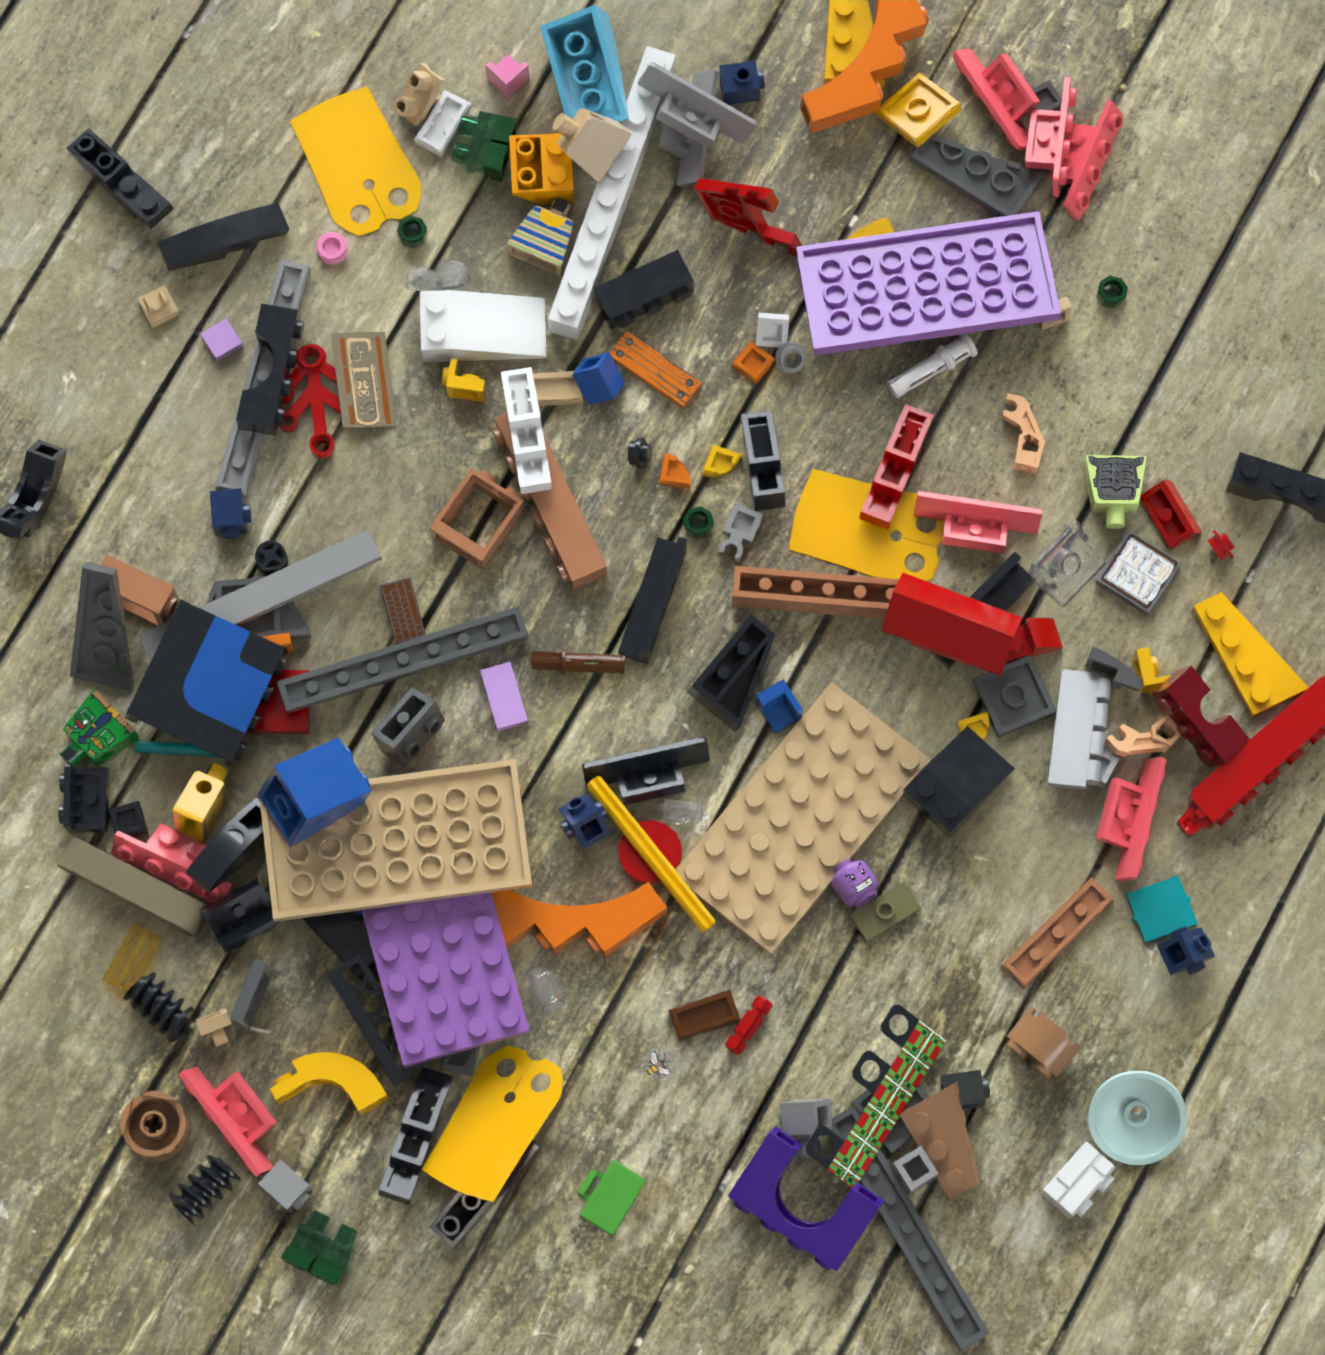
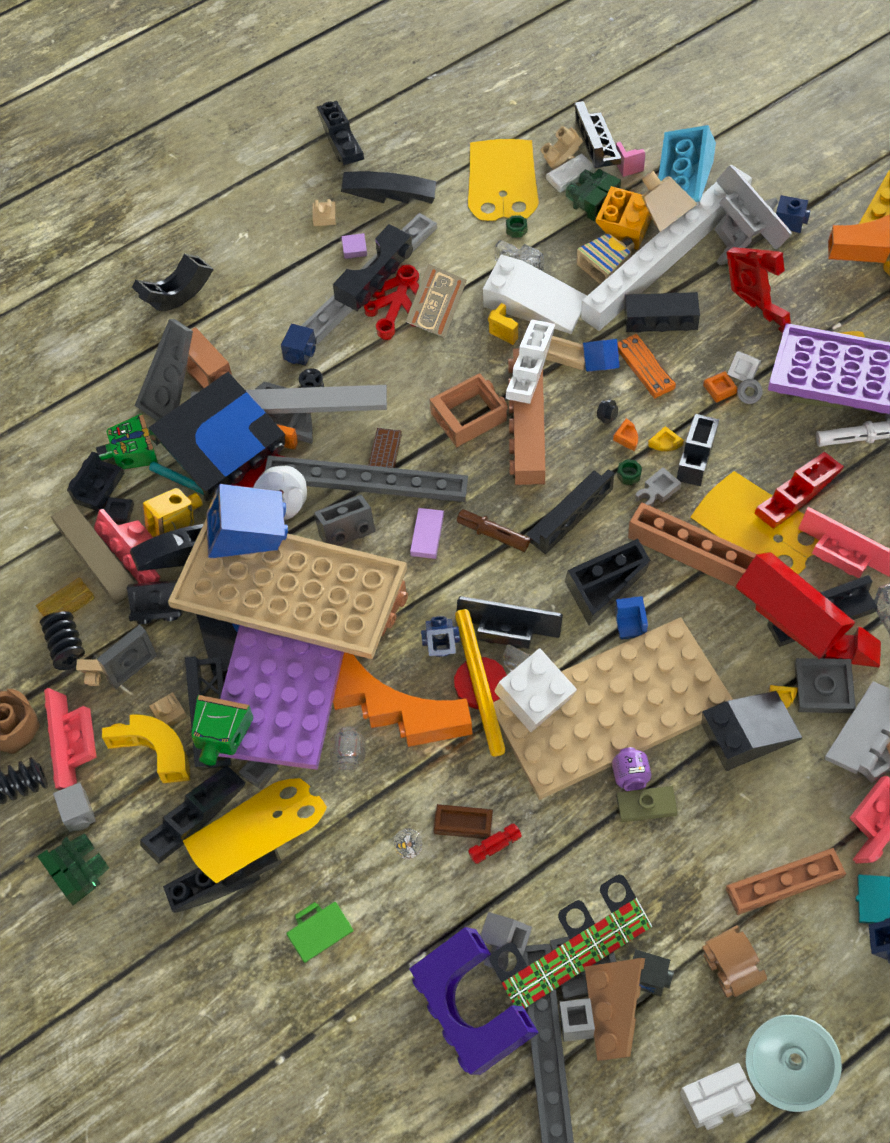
camera: 30 degrees right, 15 degrees down
bright pink tile [316,232,348,265] -> none
none -> tan tile [149,692,187,727]
none -> green torso [191,695,254,766]
none -> white brick [253,466,307,521]
none -> white brick [494,648,577,732]
none -> fence [575,101,621,168]

